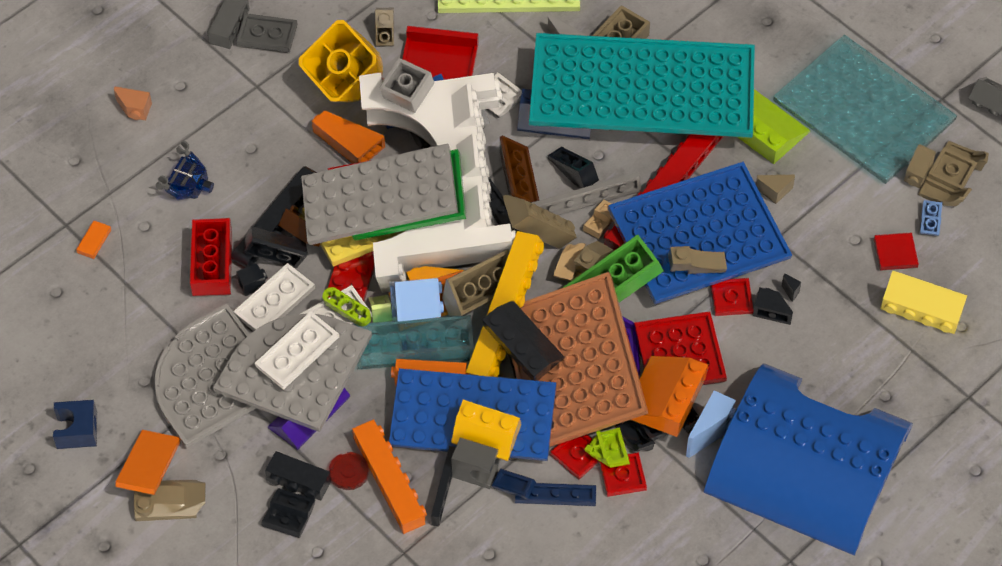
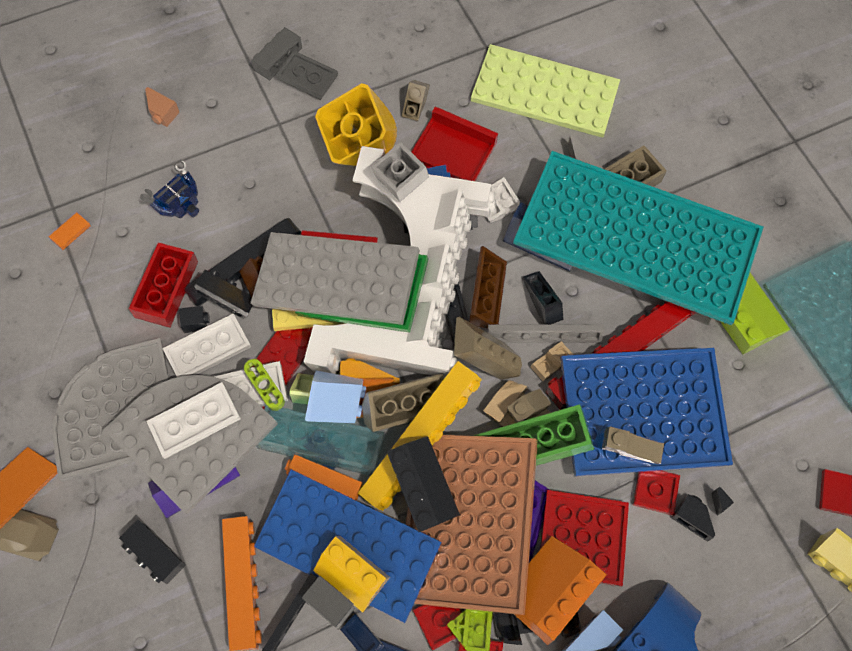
camera: 15 degrees right, 10 degrees up
black slope [262,488,315,538] -> none
orange slope [312,111,385,164] -> none
clear red tile [329,452,369,490] -> none
dark tan slope [756,174,795,204] -> none

